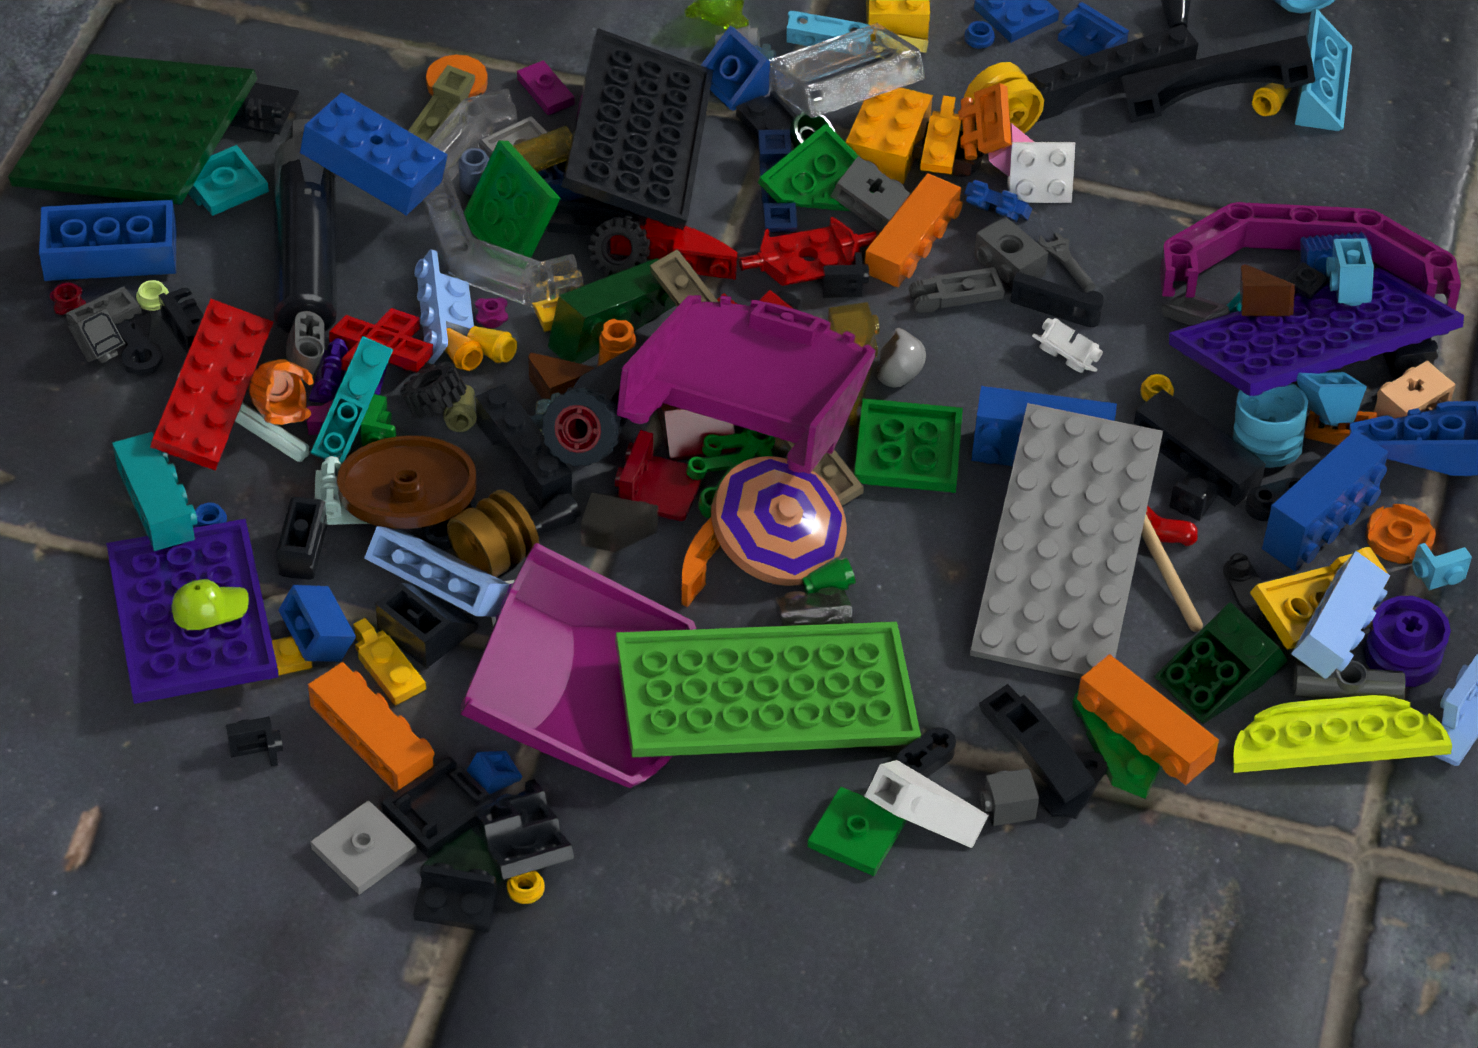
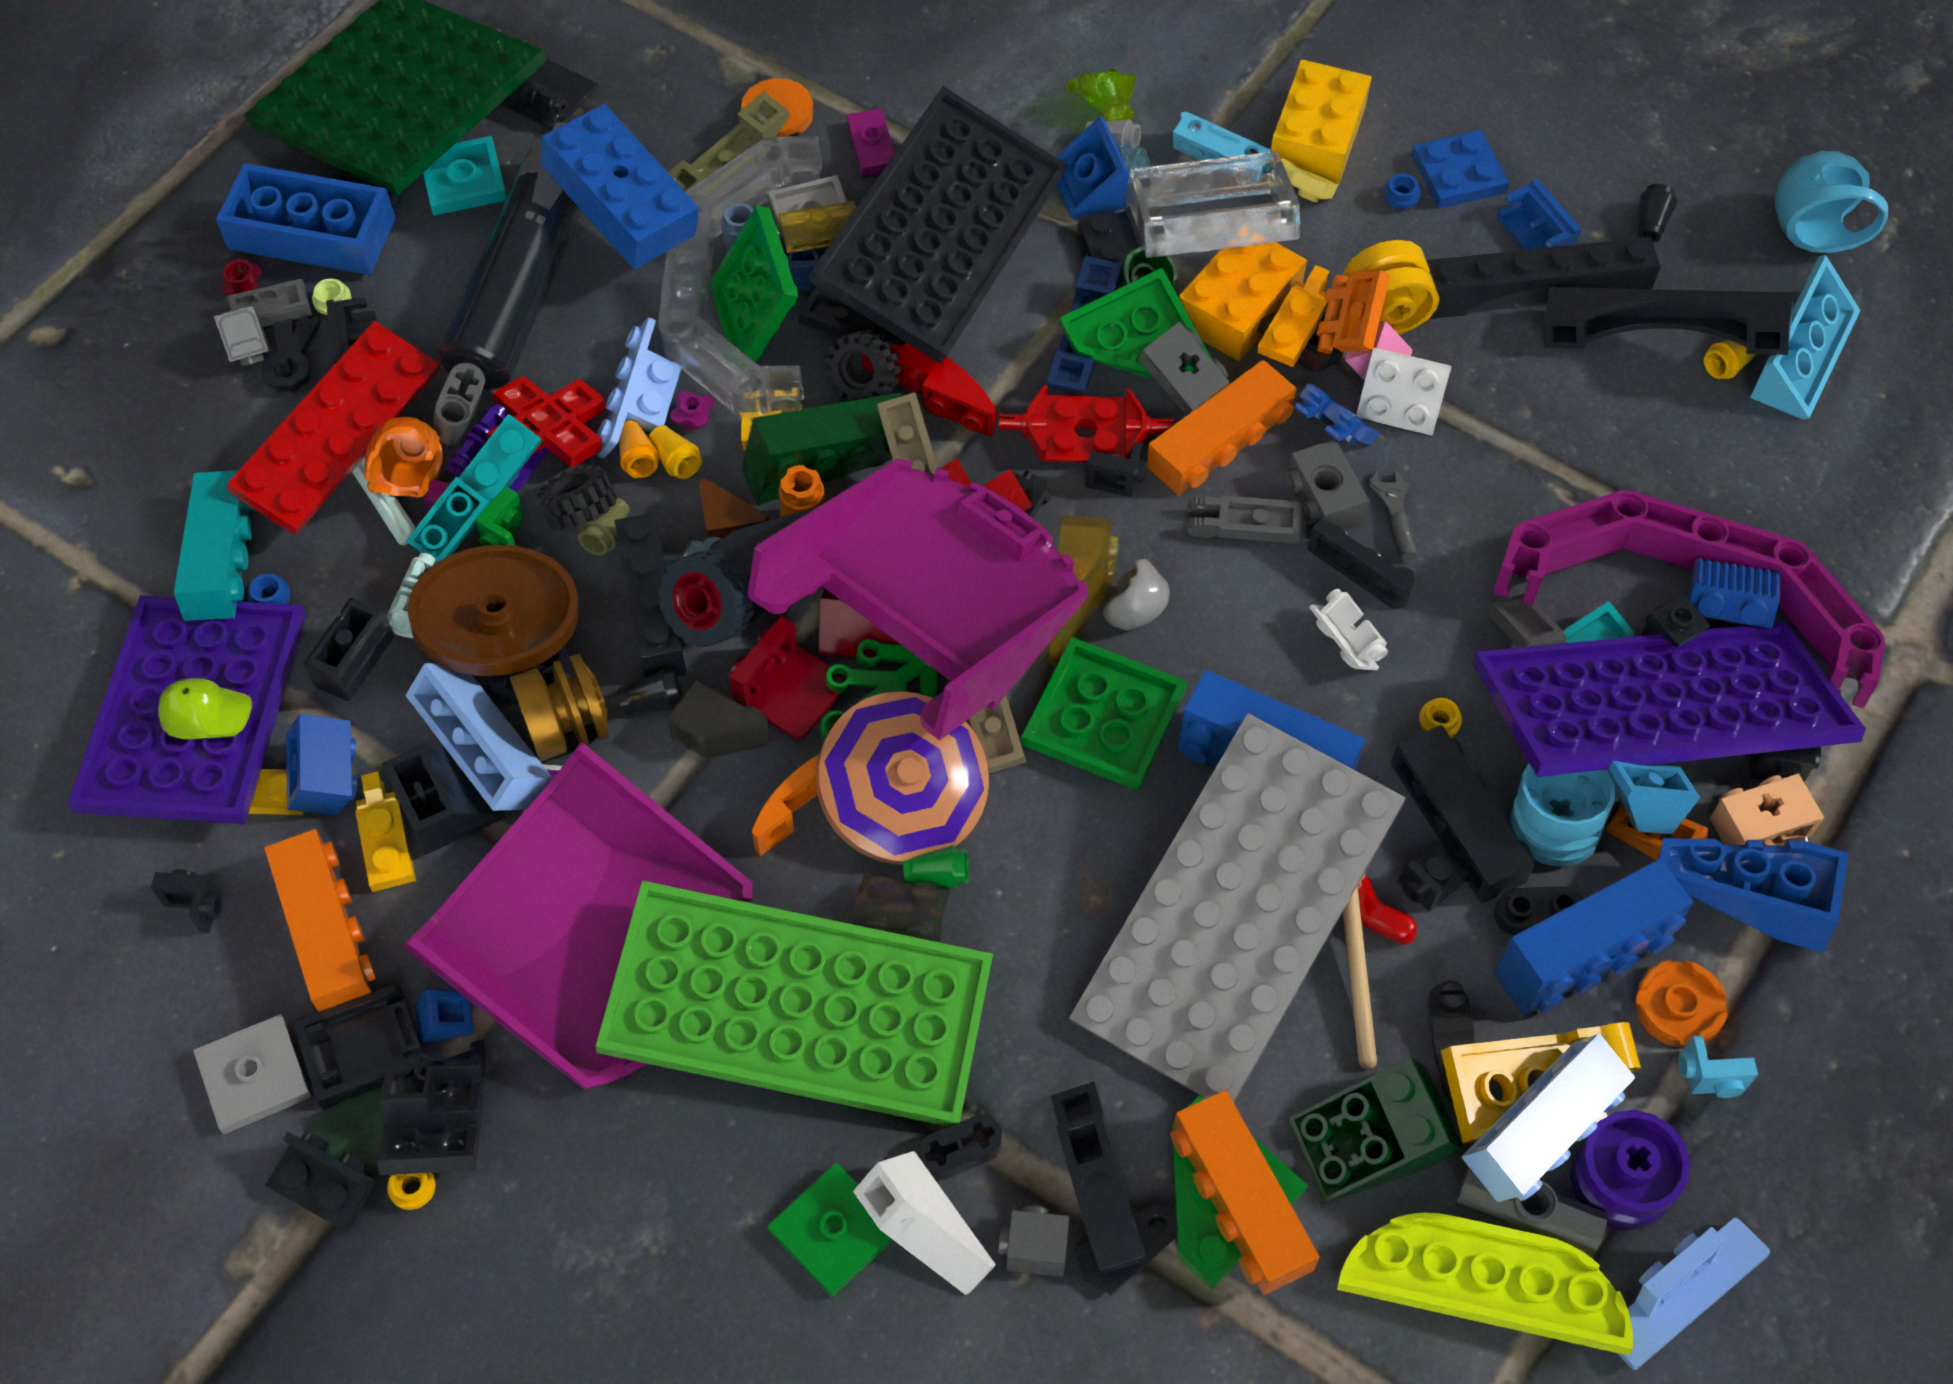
camera: 20 degrees right, 10 degrees up
reddish brown slope [1240,264,1295,316] -> none
medium azure brick [1326,238,1374,306] -> none

